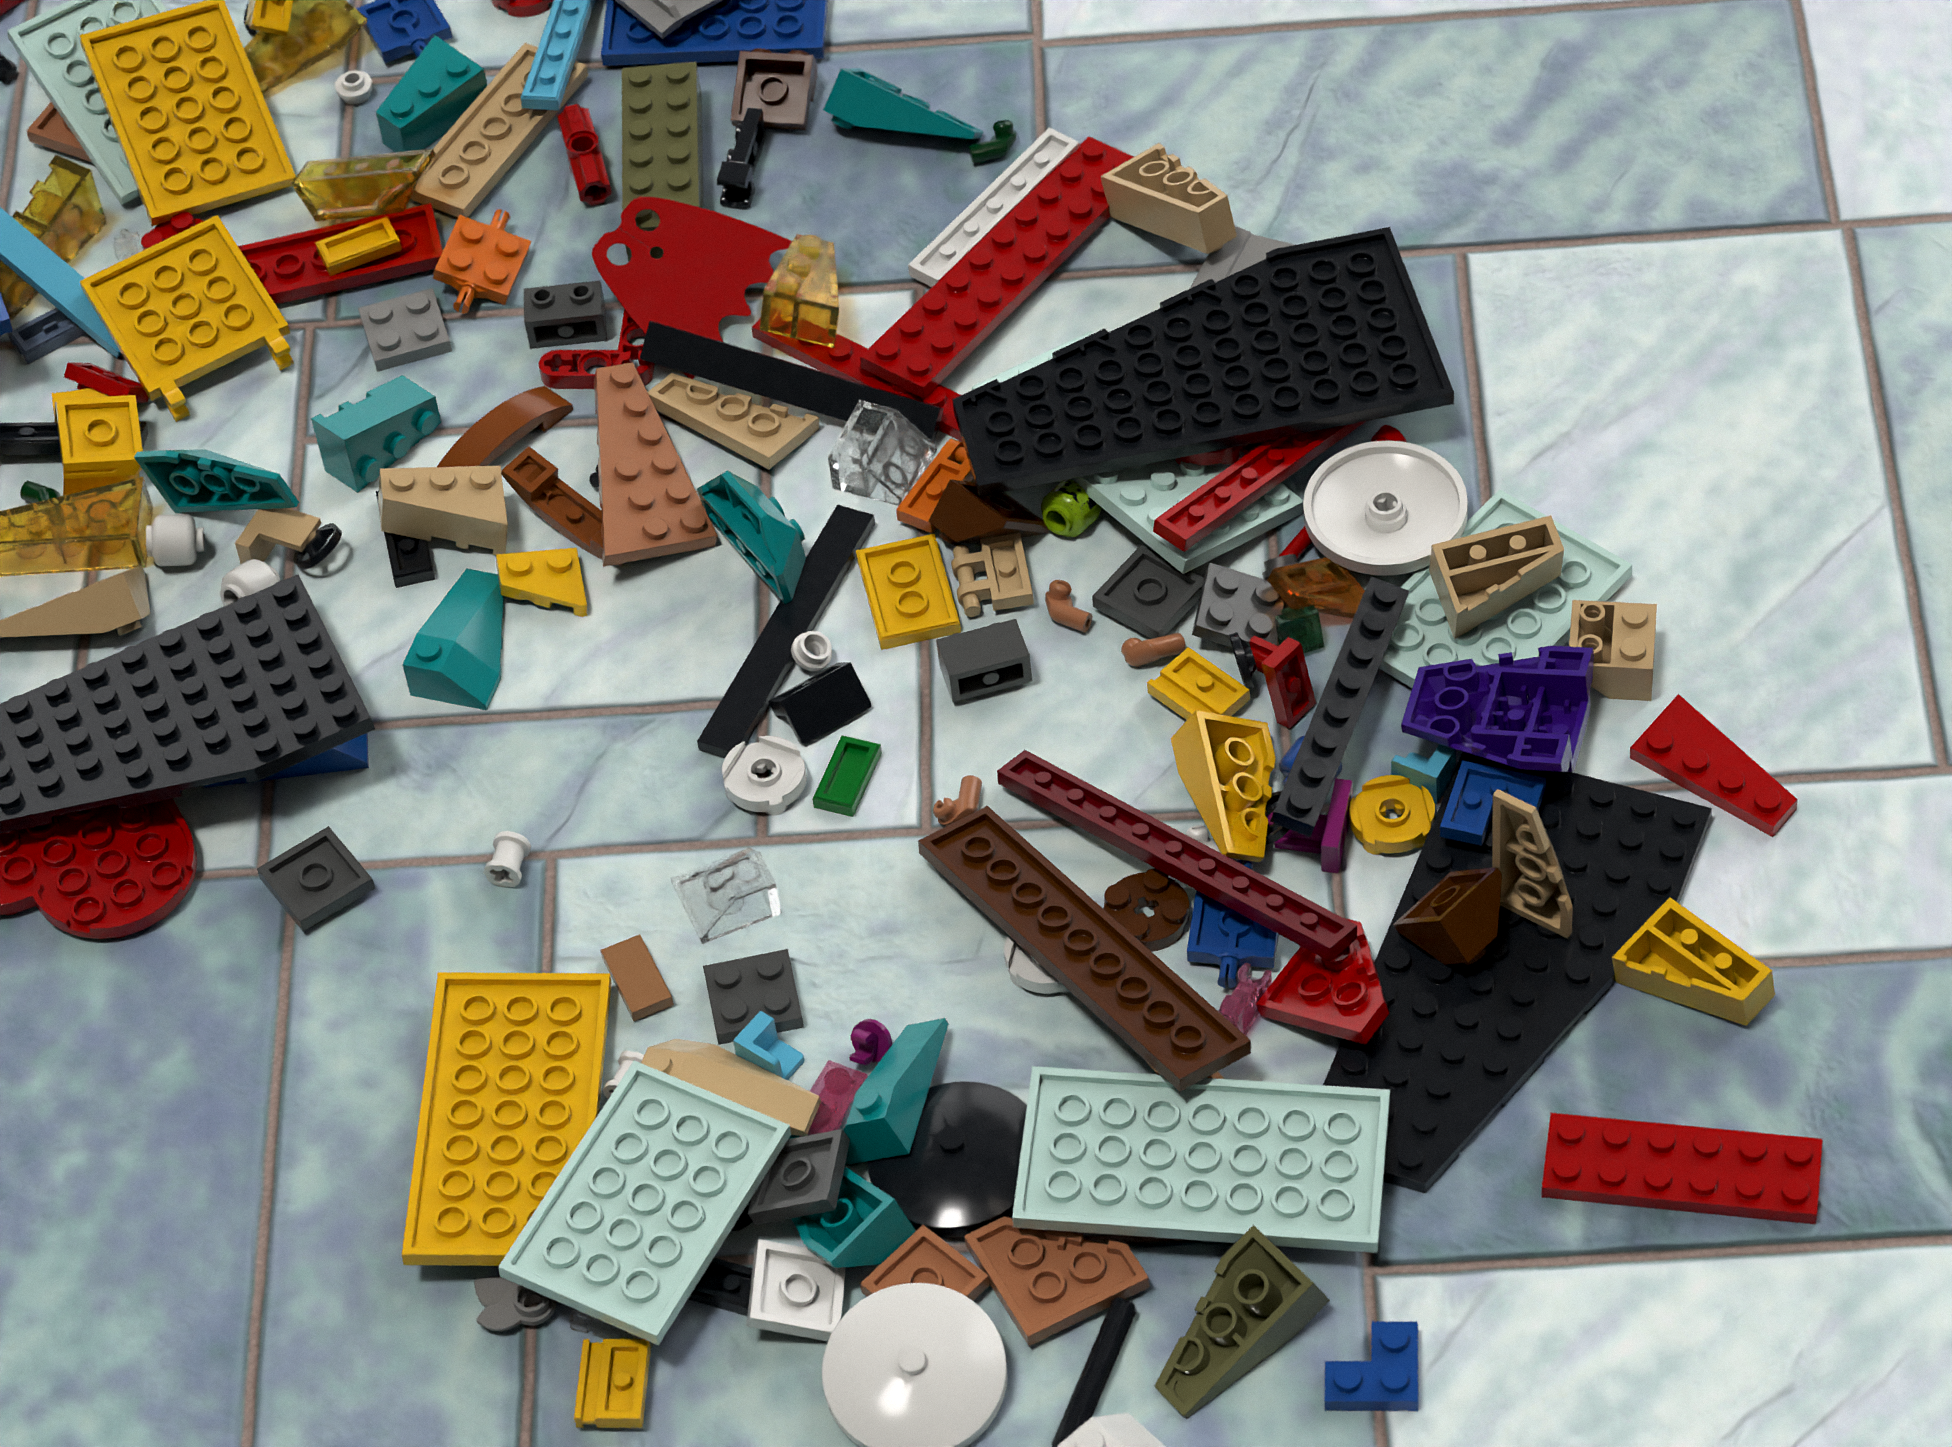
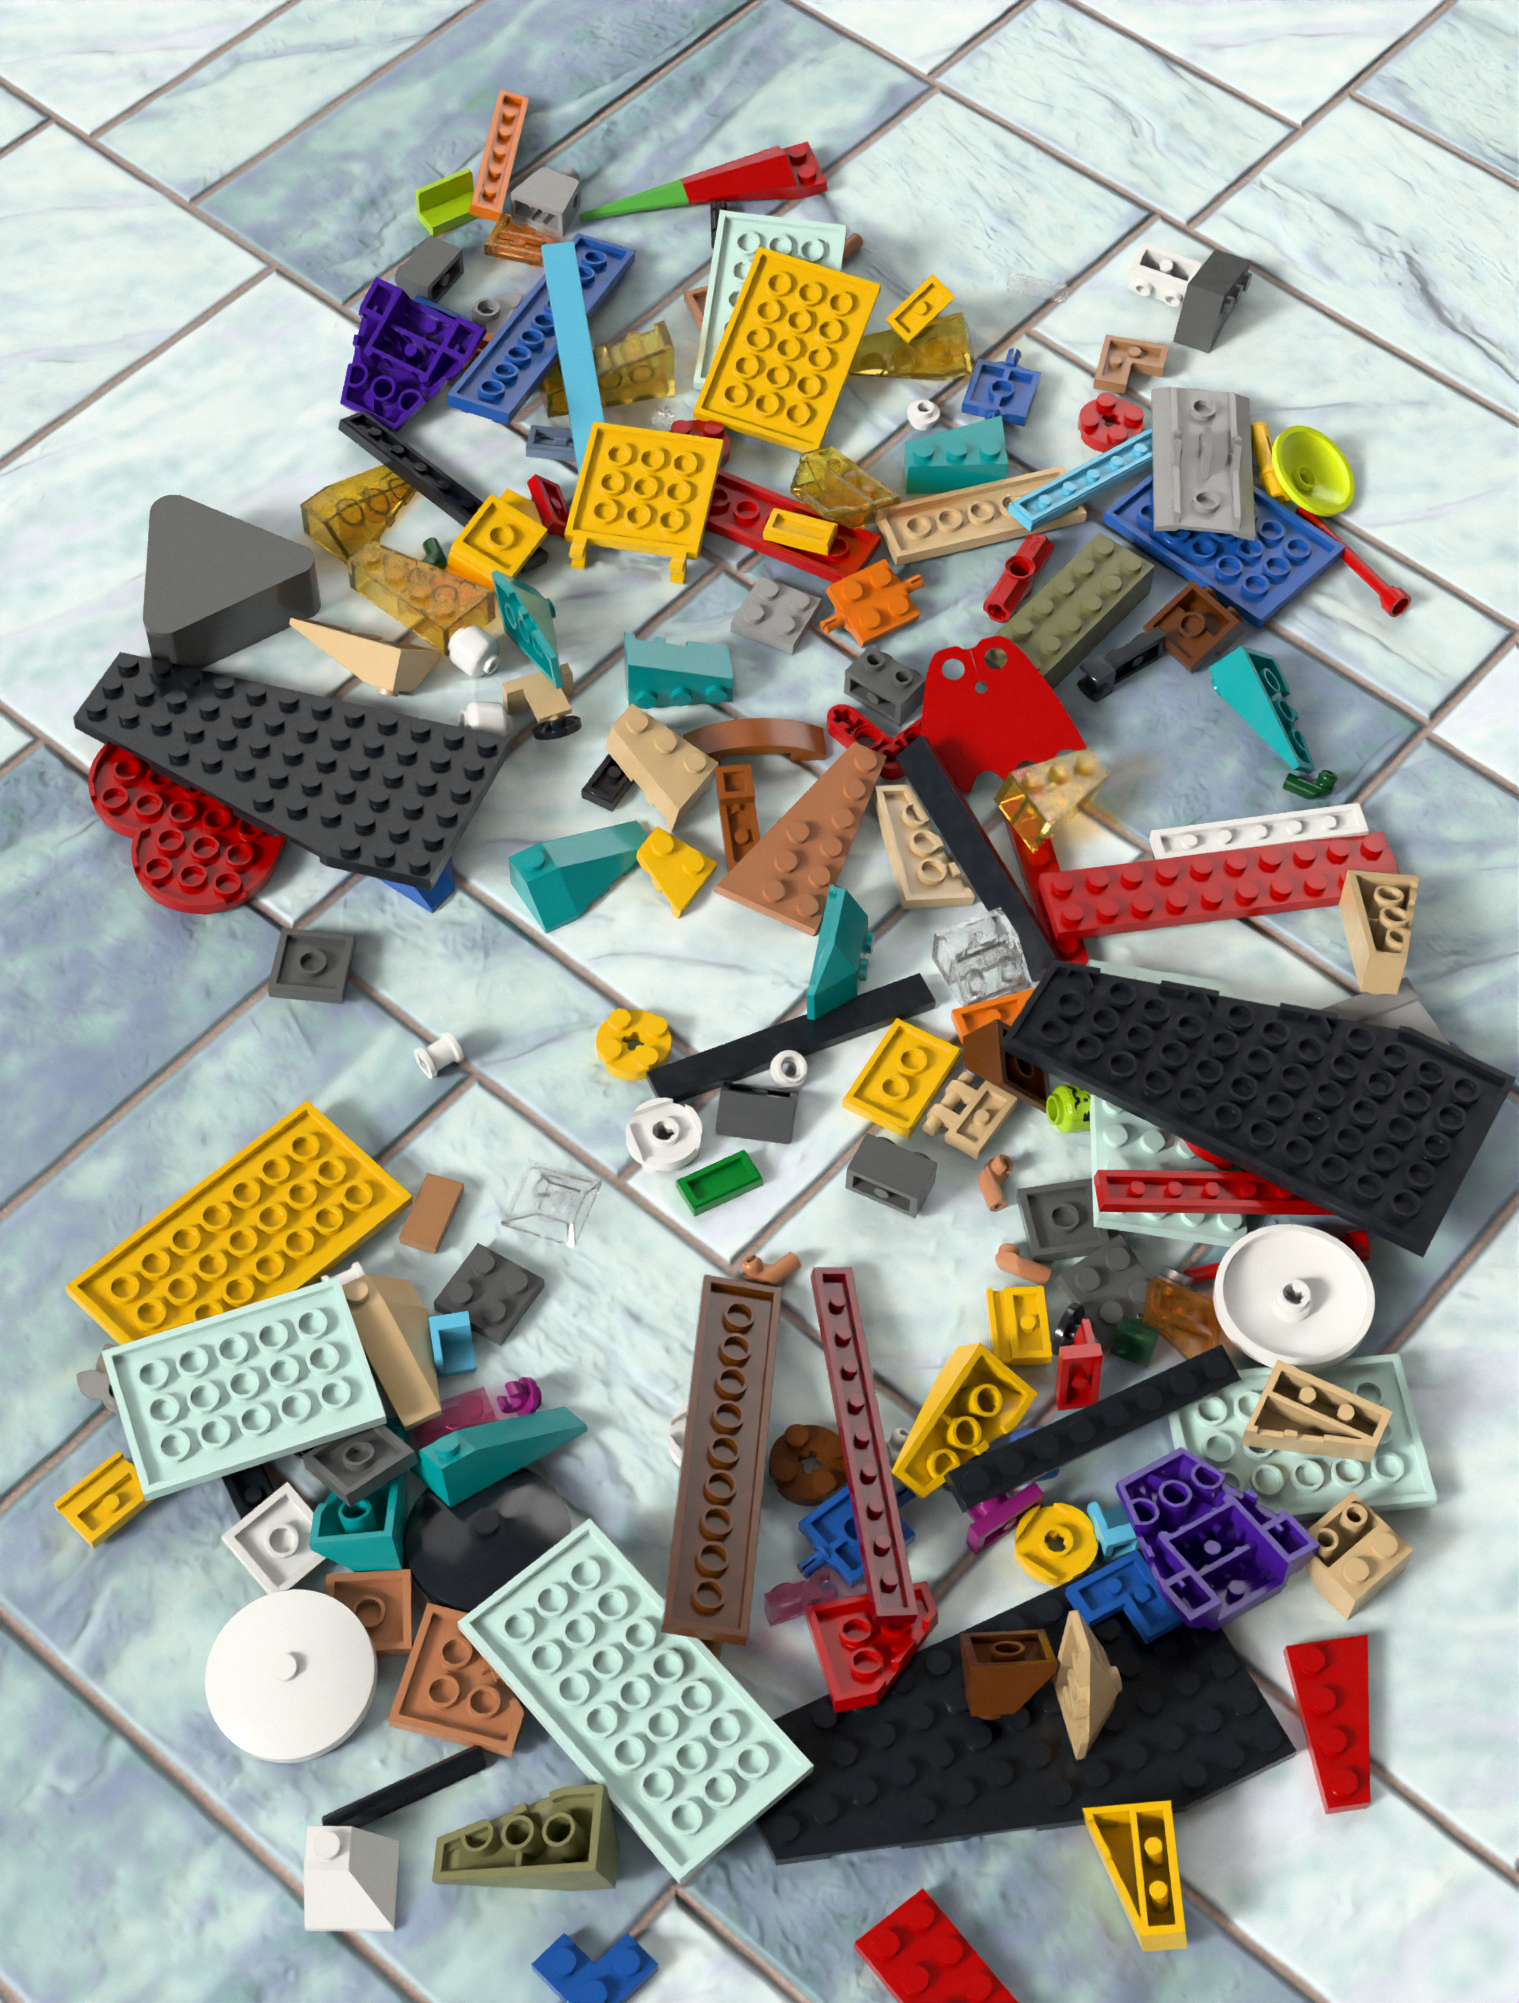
camera: 35 degrees right, 5 degrees up
none -> yellow plate [596,1008,671,1081]

